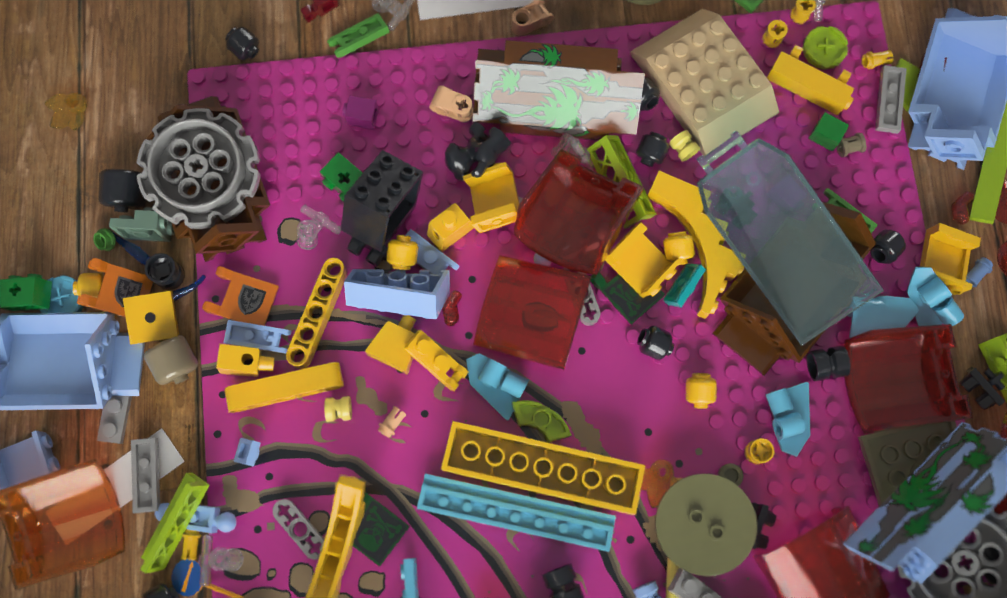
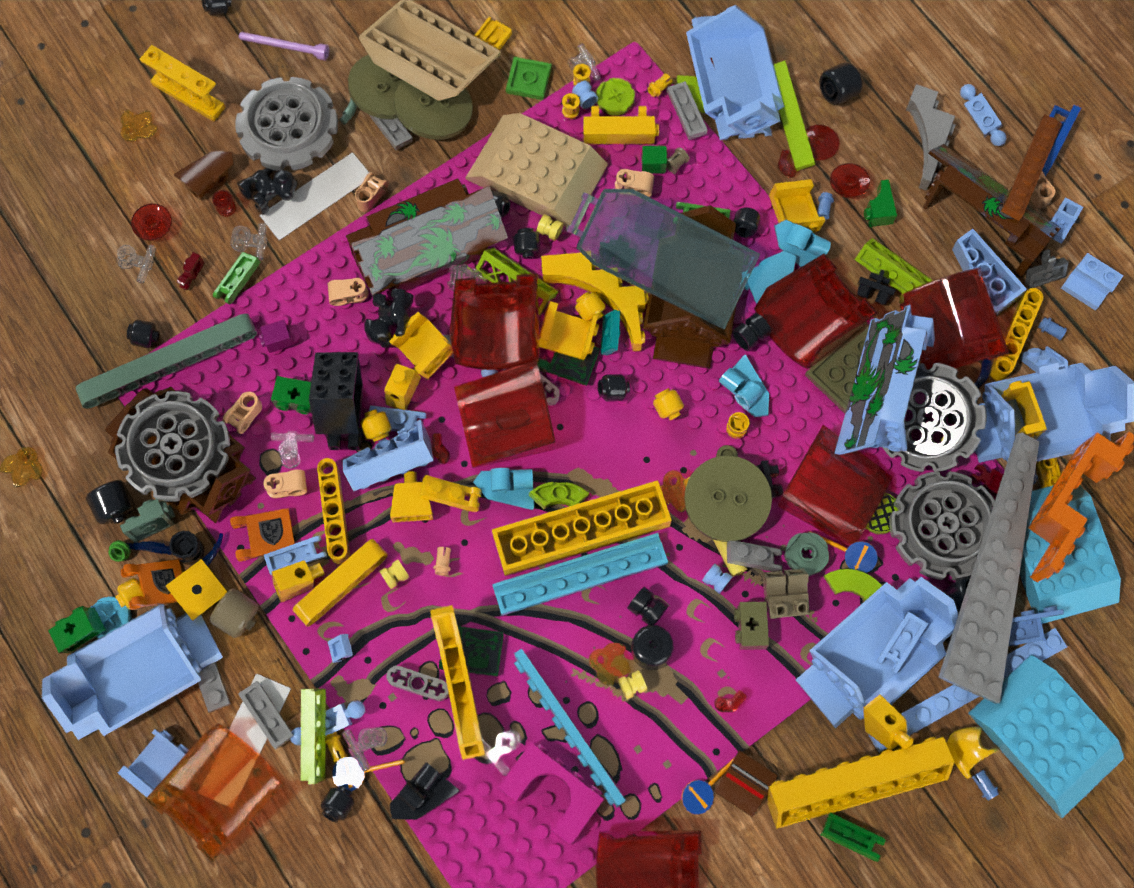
camera: 30 degrees left, 5 degrees down
none -> sand green beam [75,314,257,409]
none -> light nougat piece [223,392,262,434]
none -> light nougat piece [264,470,307,499]
none -> light blue wheel [572,81,598,109]
none -> light nougat piece [615,169,654,198]

